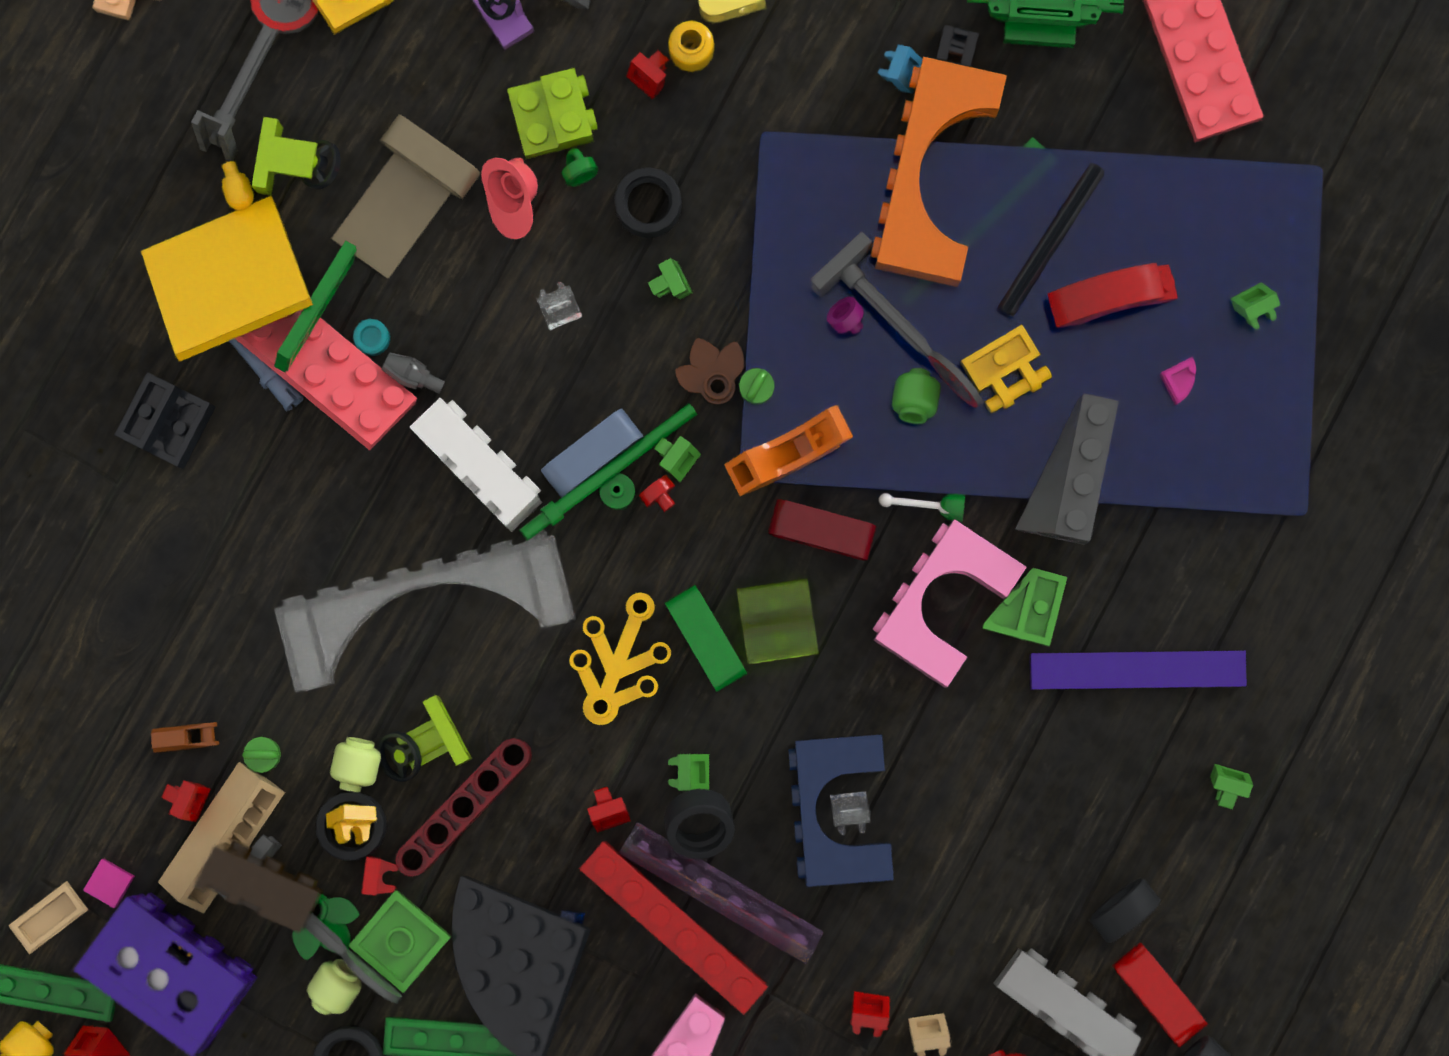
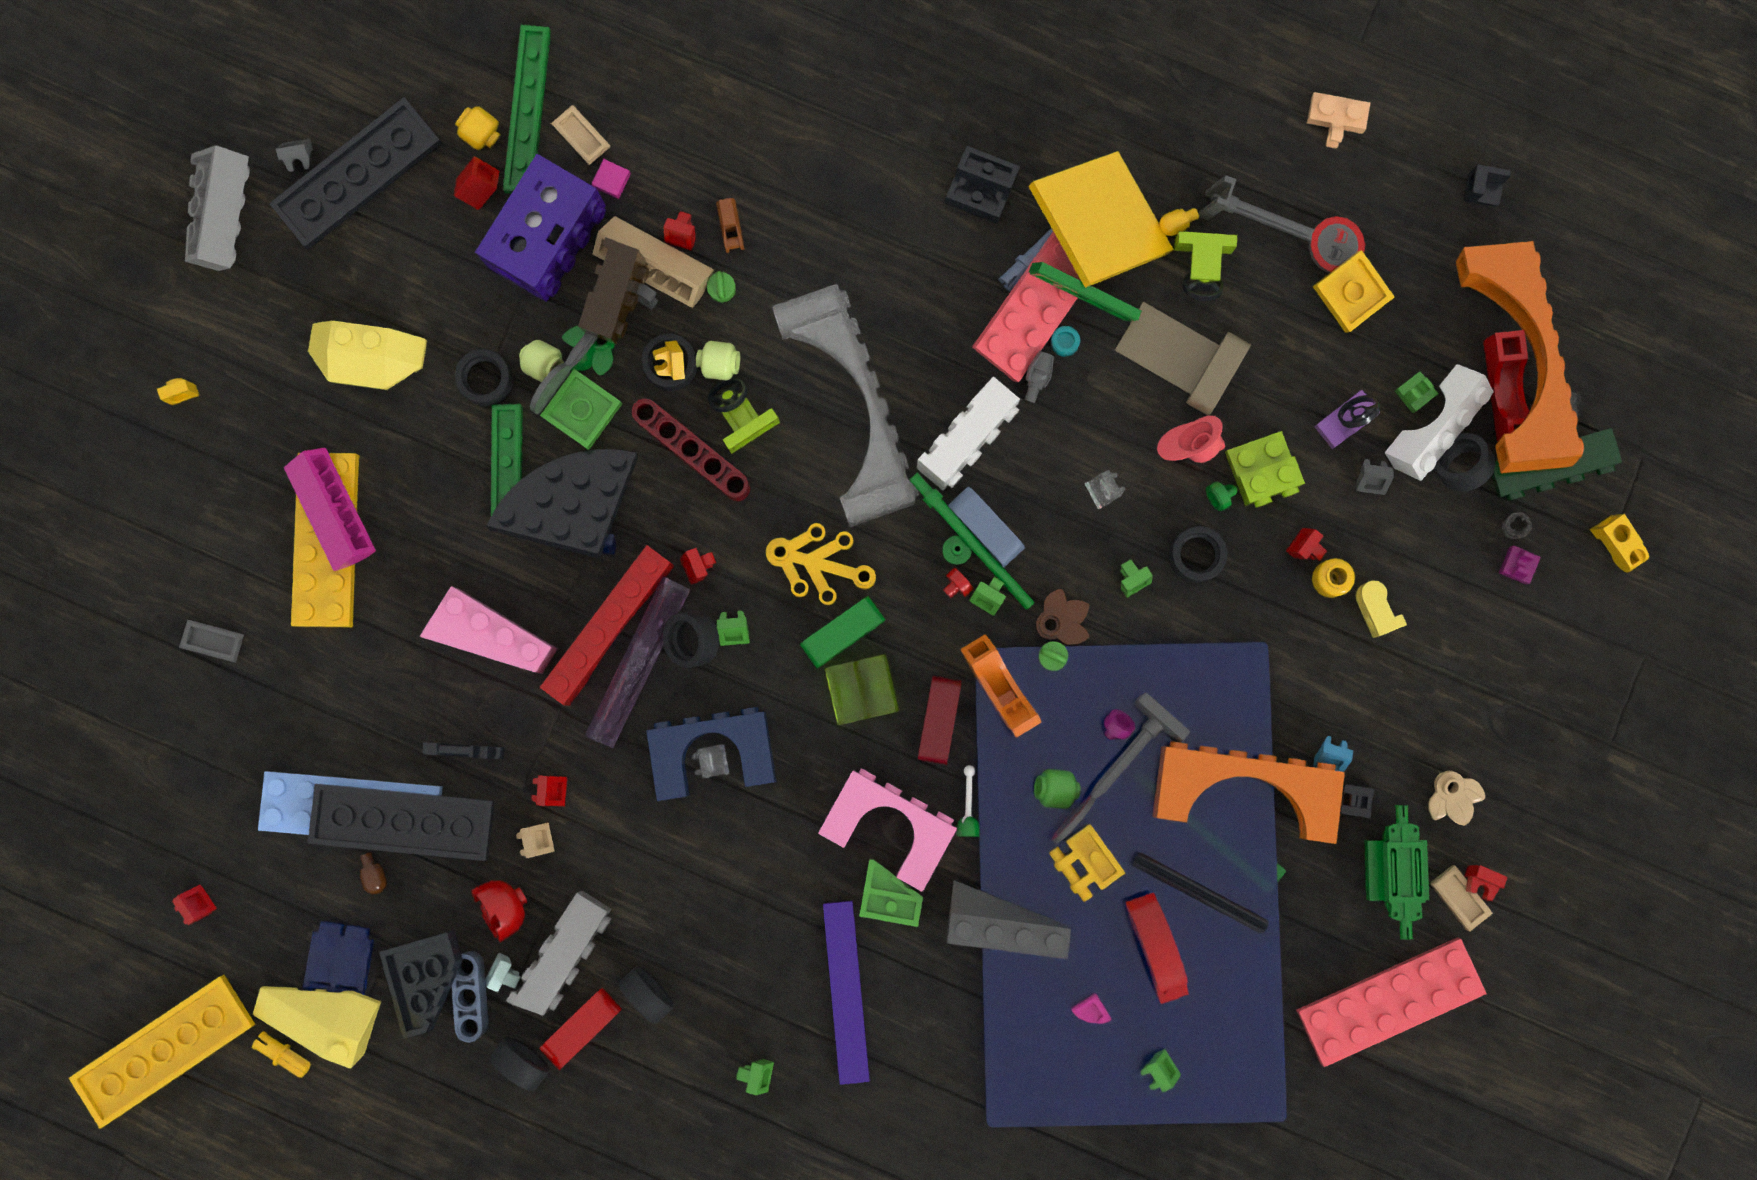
camera: 90 degrees right, 0 degrees up
red tile [361,856,398,895] -> none

